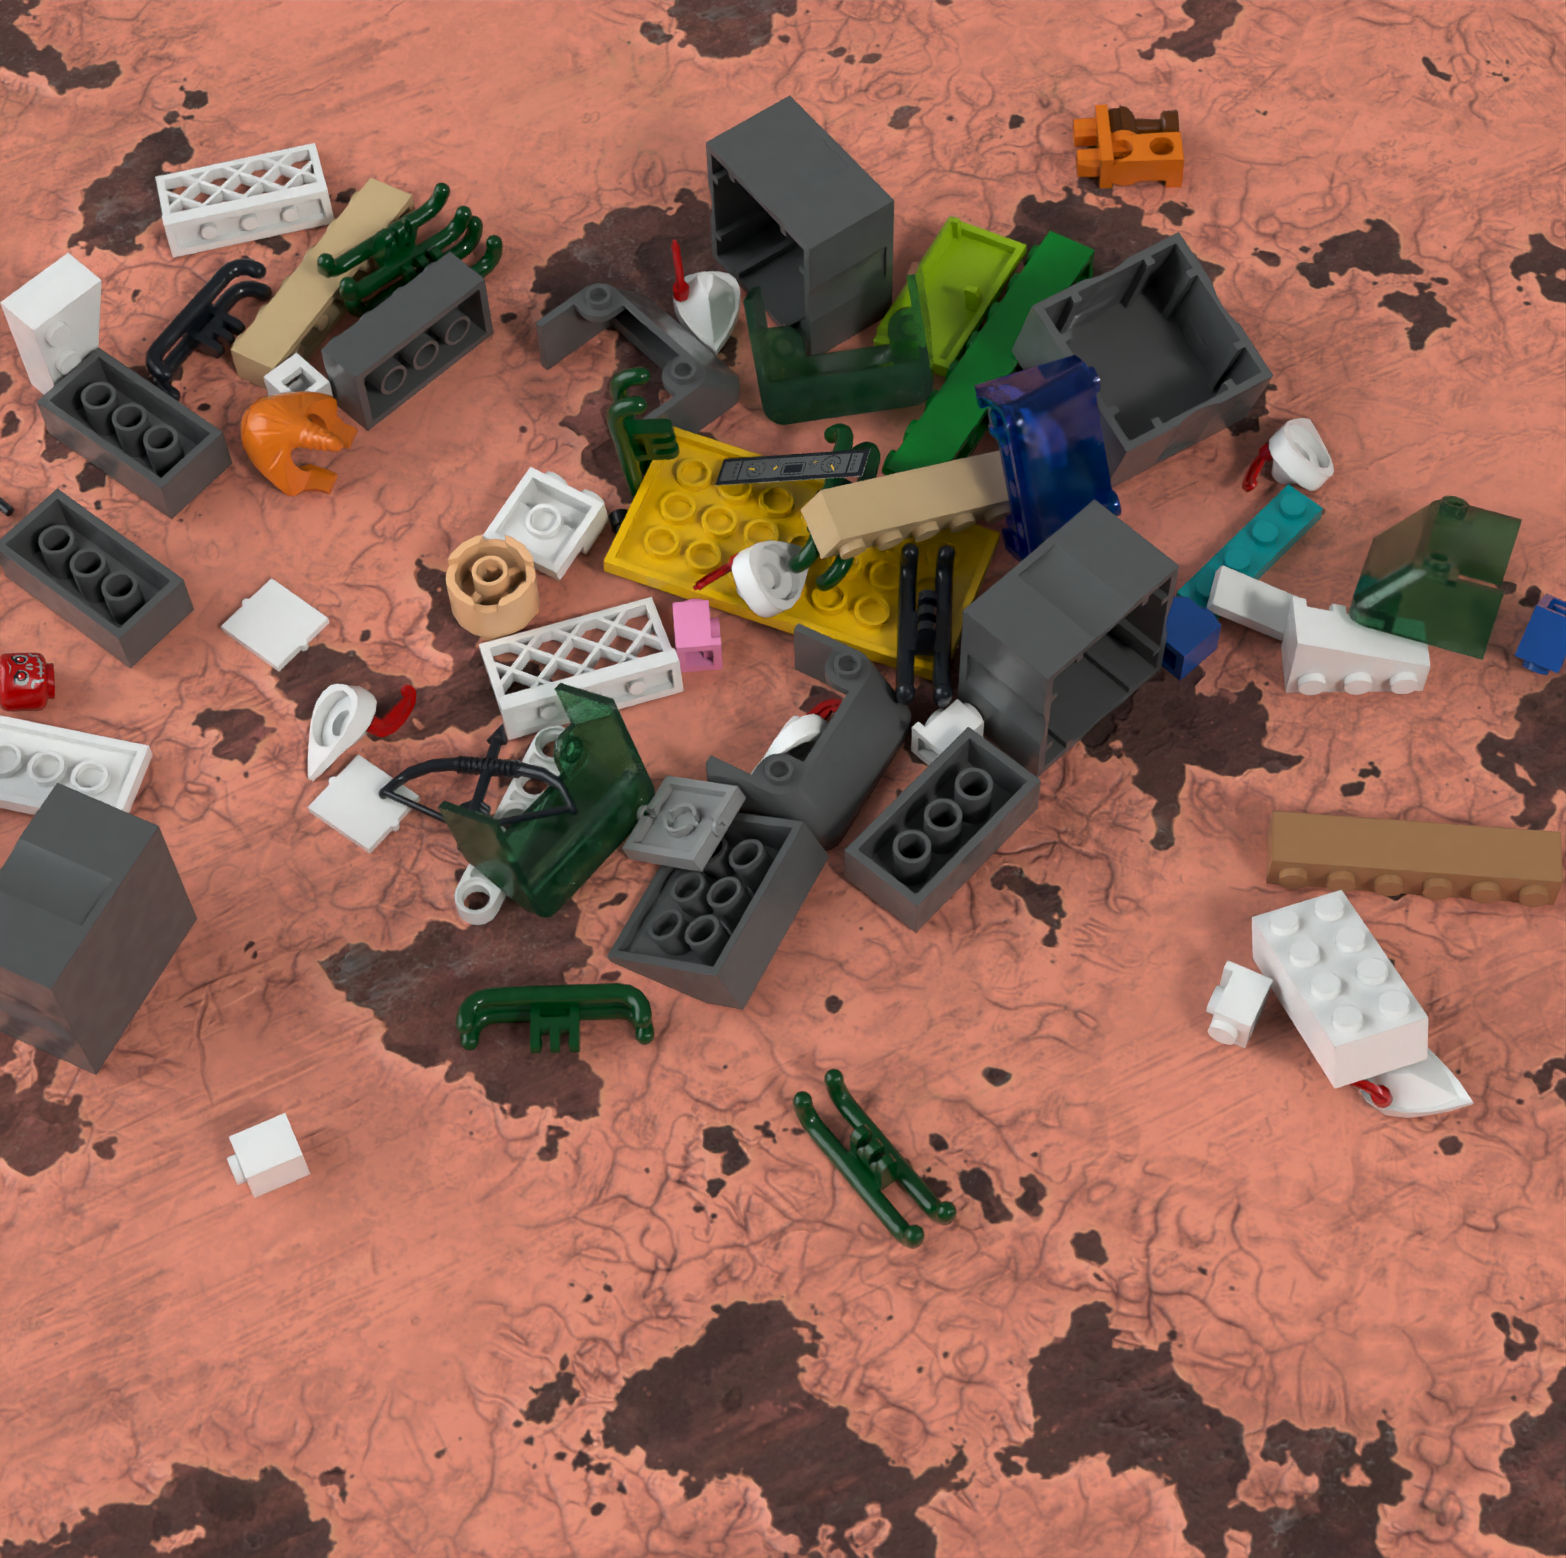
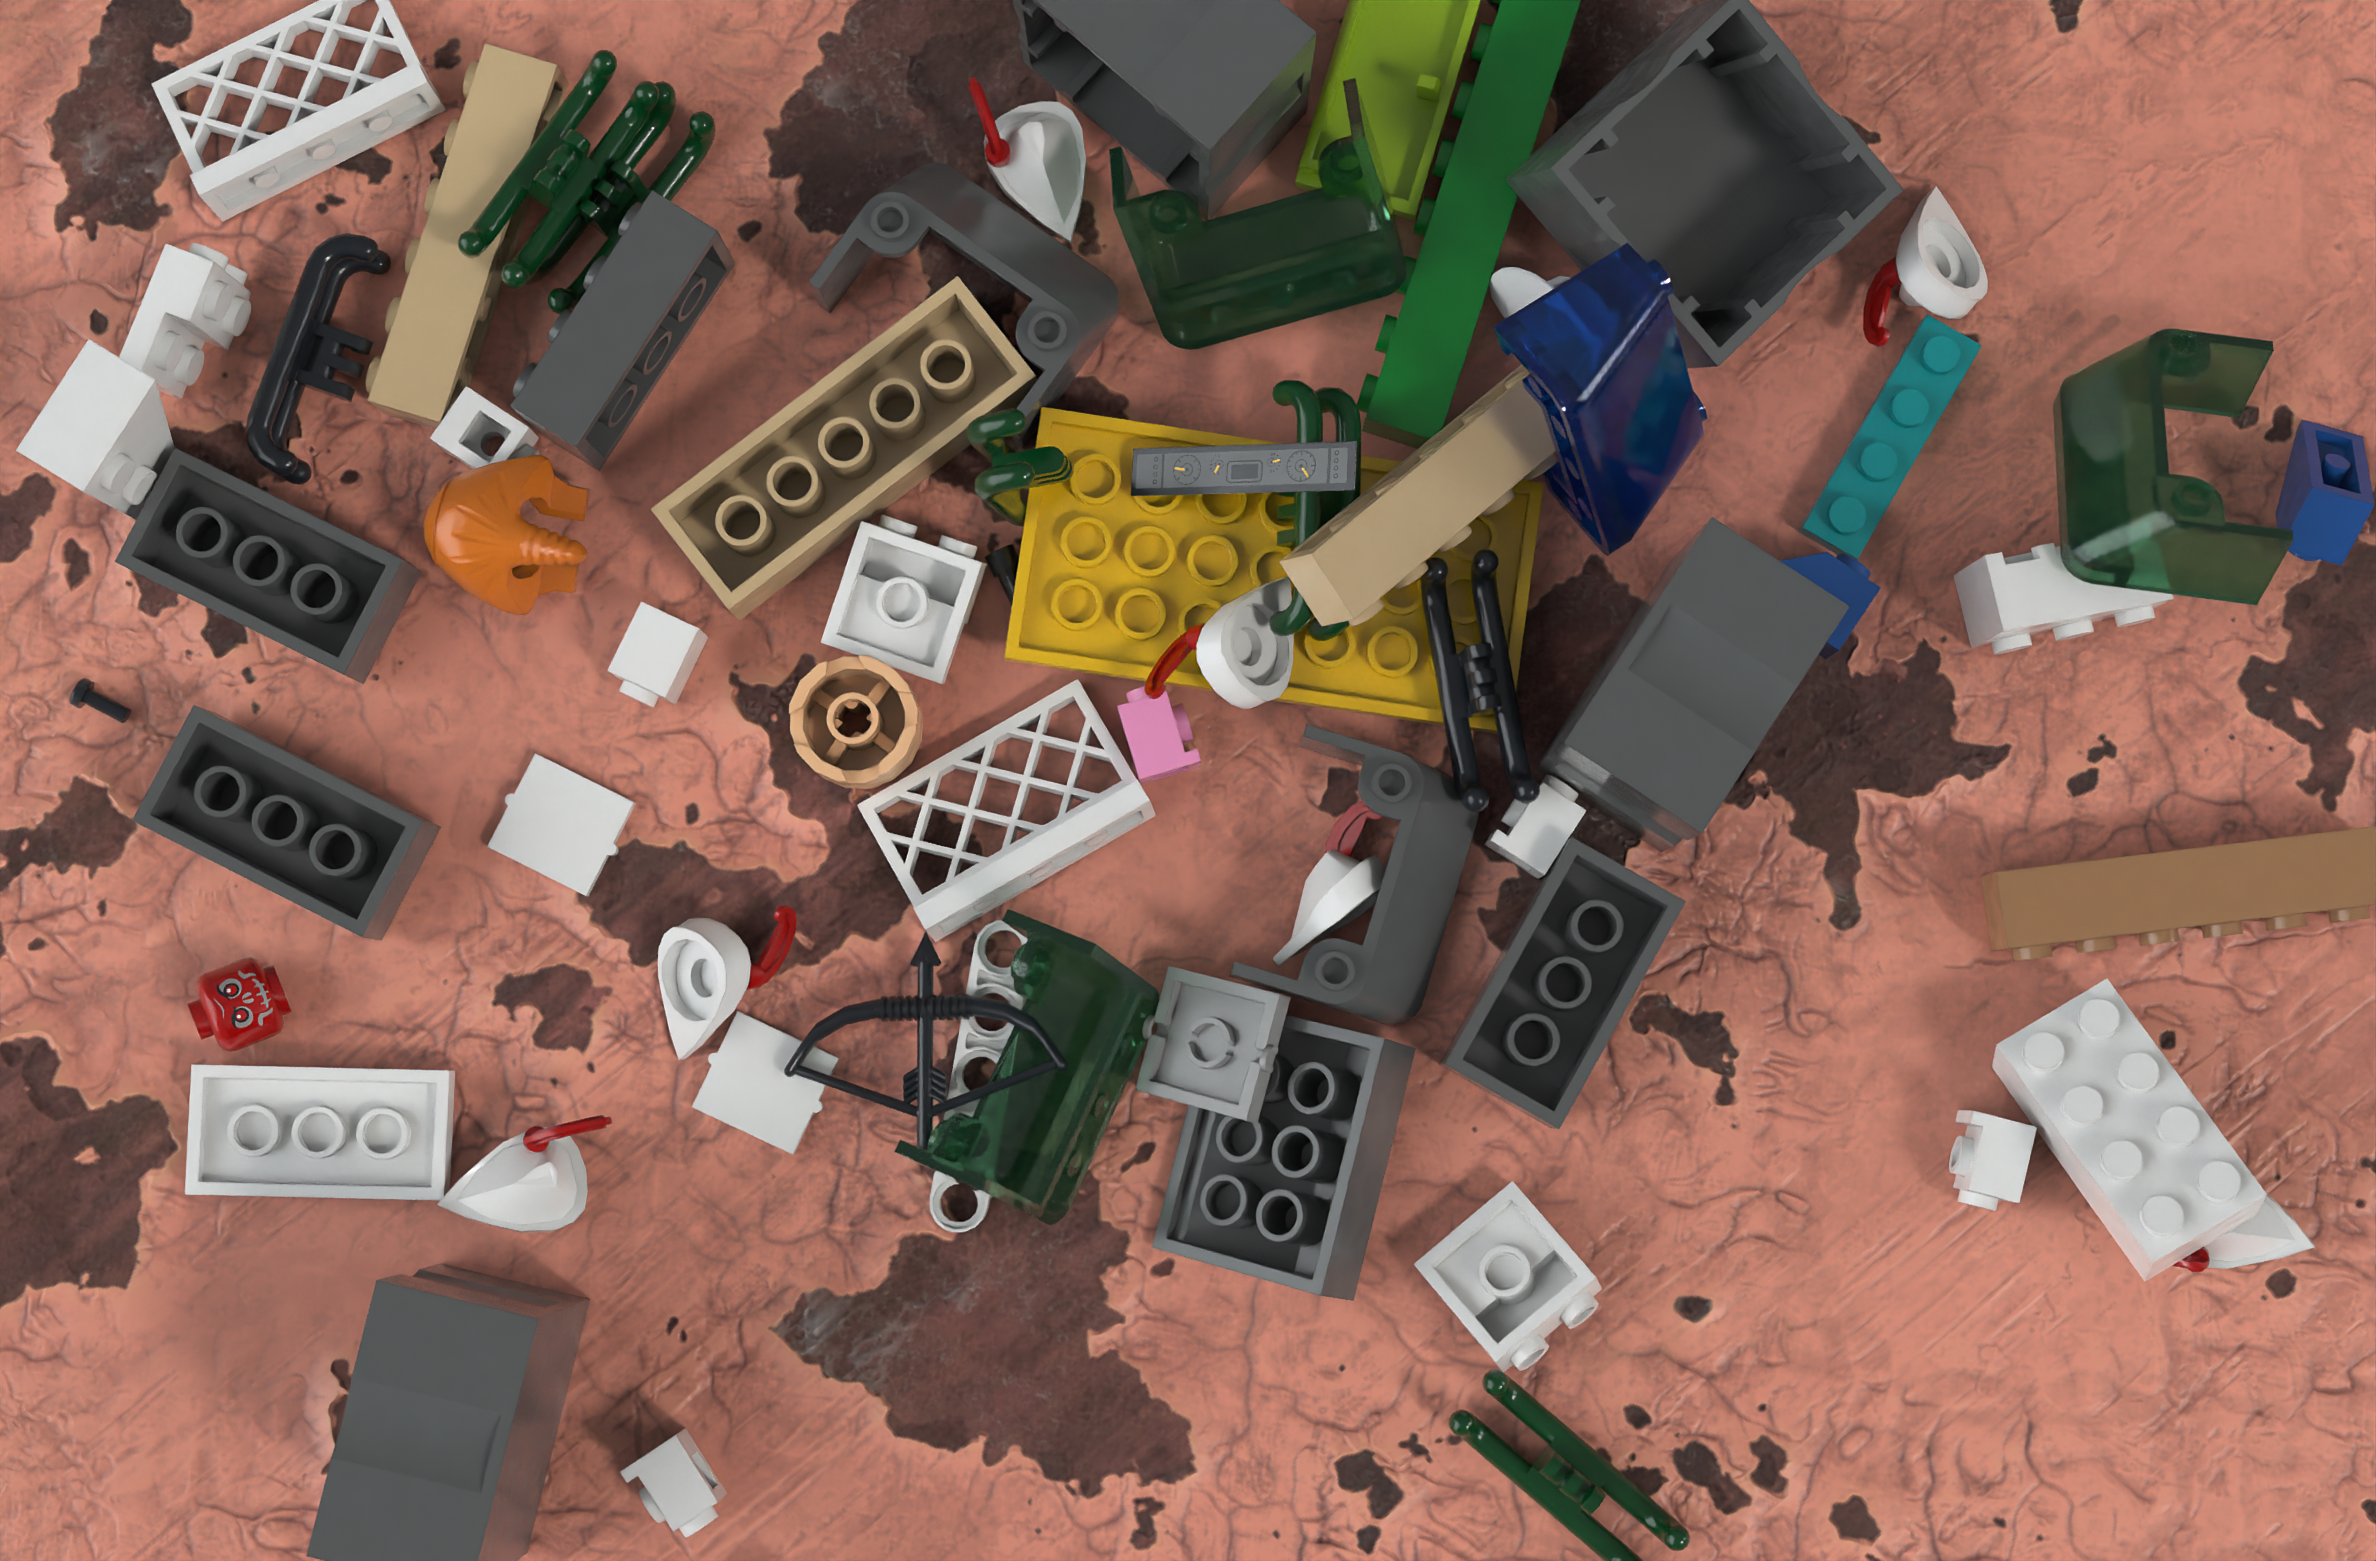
camera: 15 degrees left, 25 degrees up
dark green piece [455,983,654,1054] -> none
white tile [1206,565,1300,641] -> none
none -> white plate [120,243,251,399]
none -> white piece [437,1115,612,1233]
none -> white brick [607,602,708,708]
none -> white brick [620,1428,727,1538]
none -> tan brick [651,276,1037,621]
none -> white plate [1414,1181,1602,1372]

